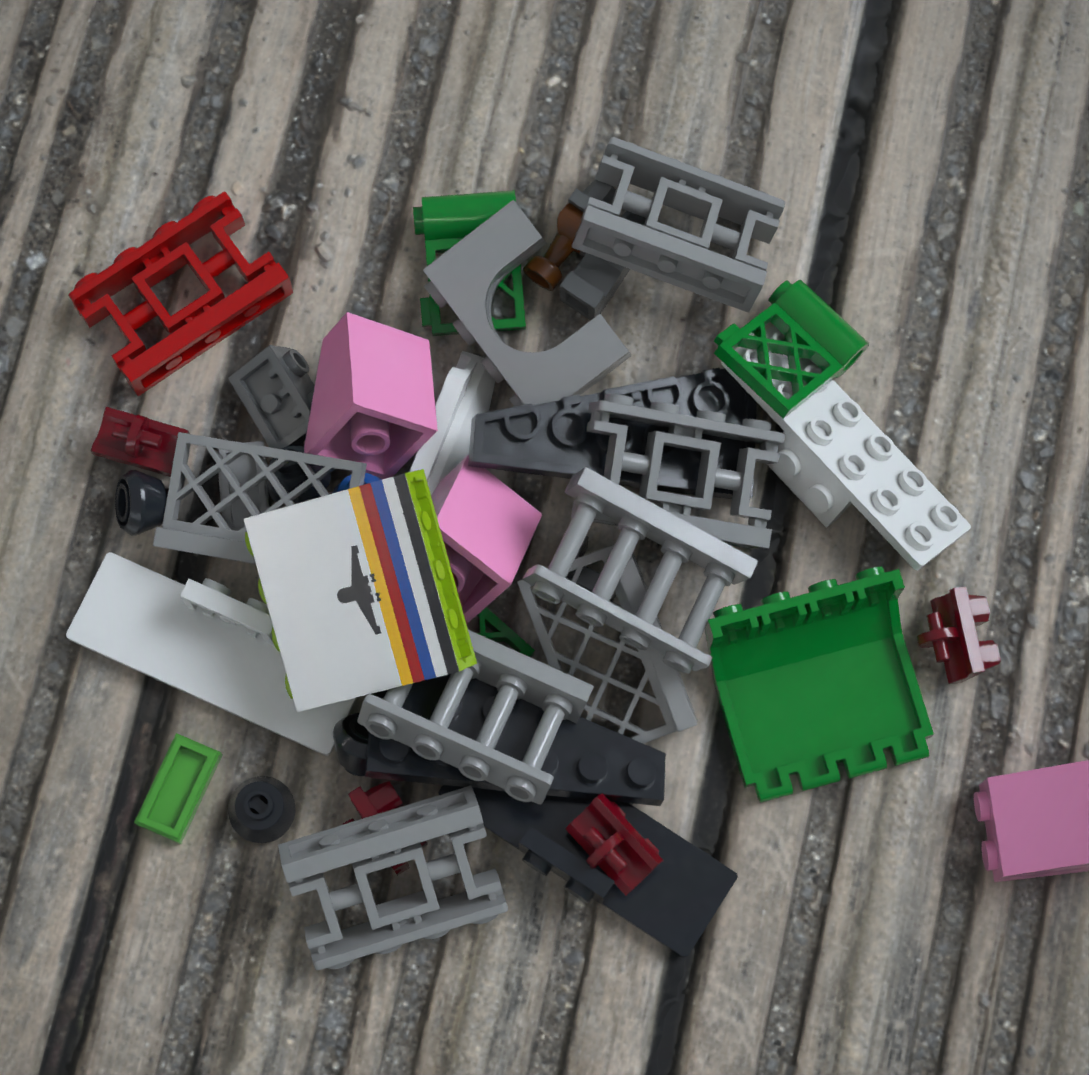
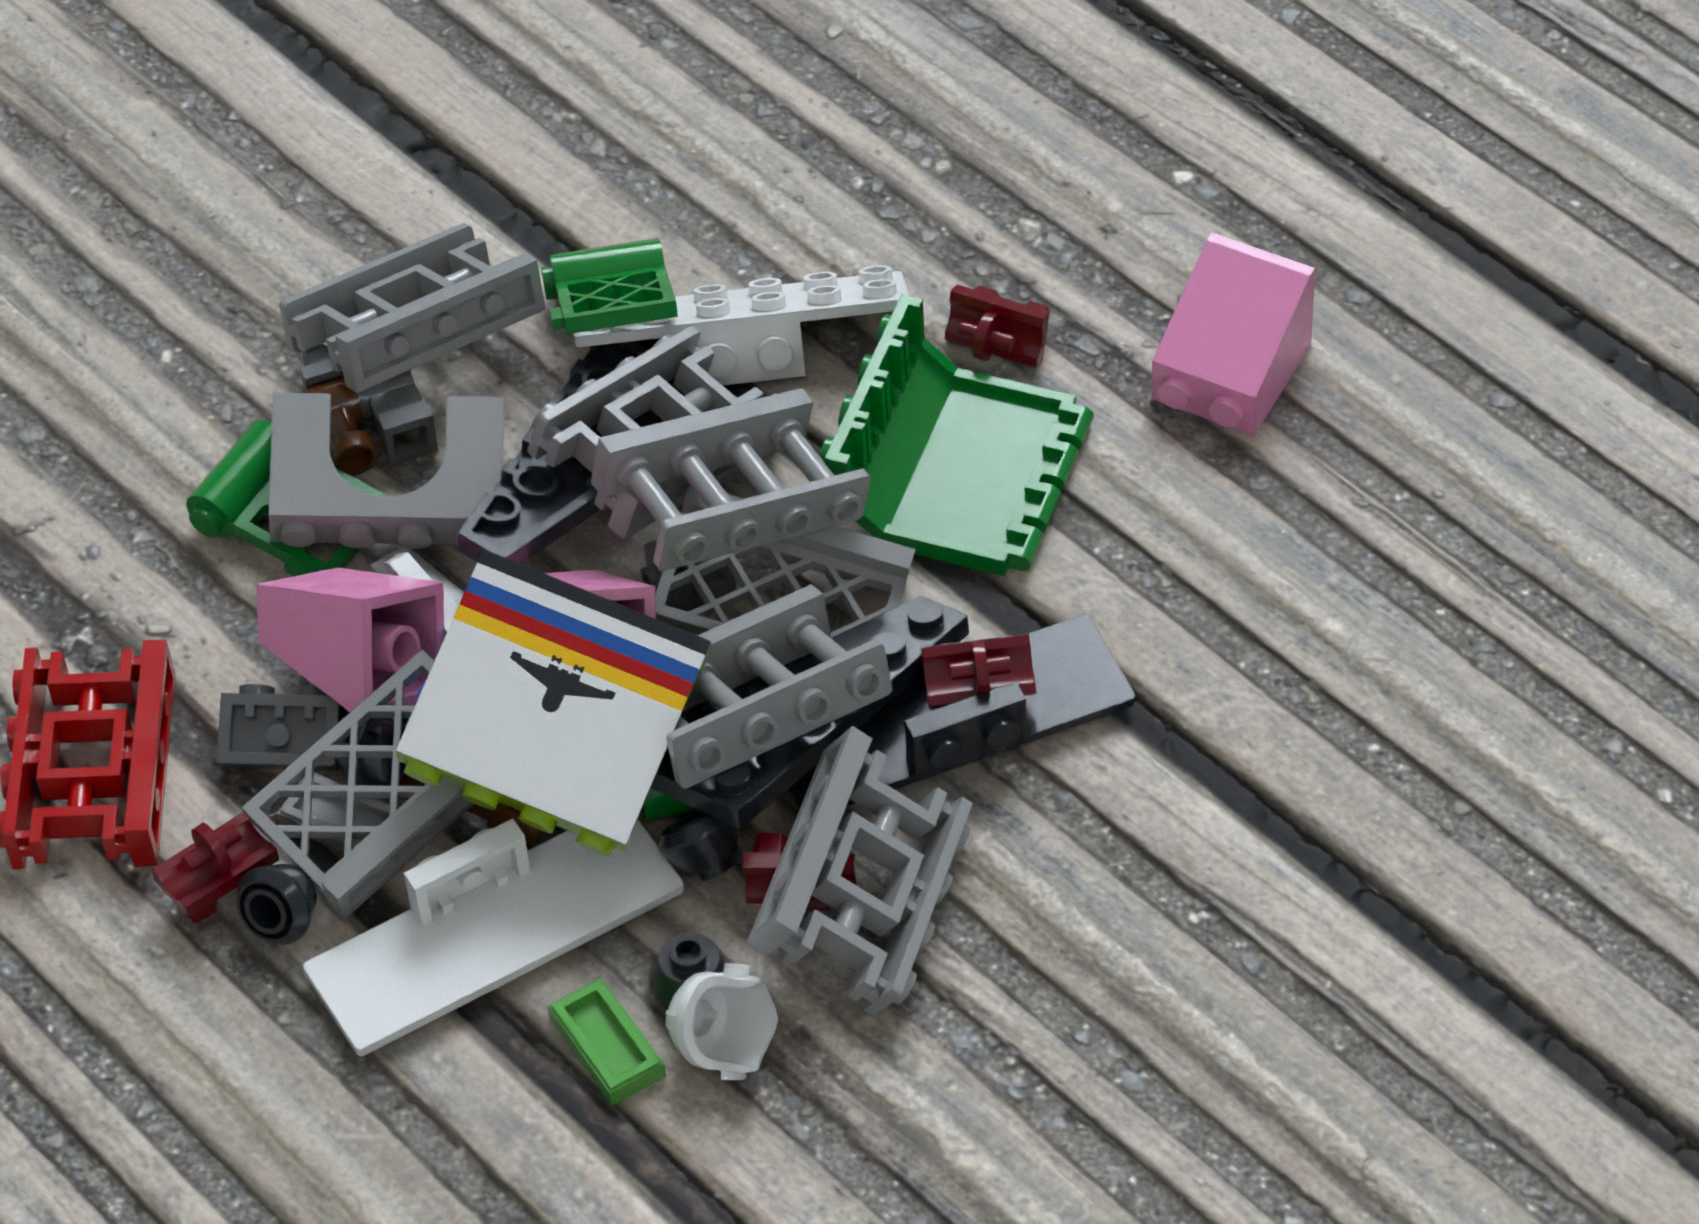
camera: 50 degrees left, 25 degrees down
none -> white cap [666,963,778,1080]

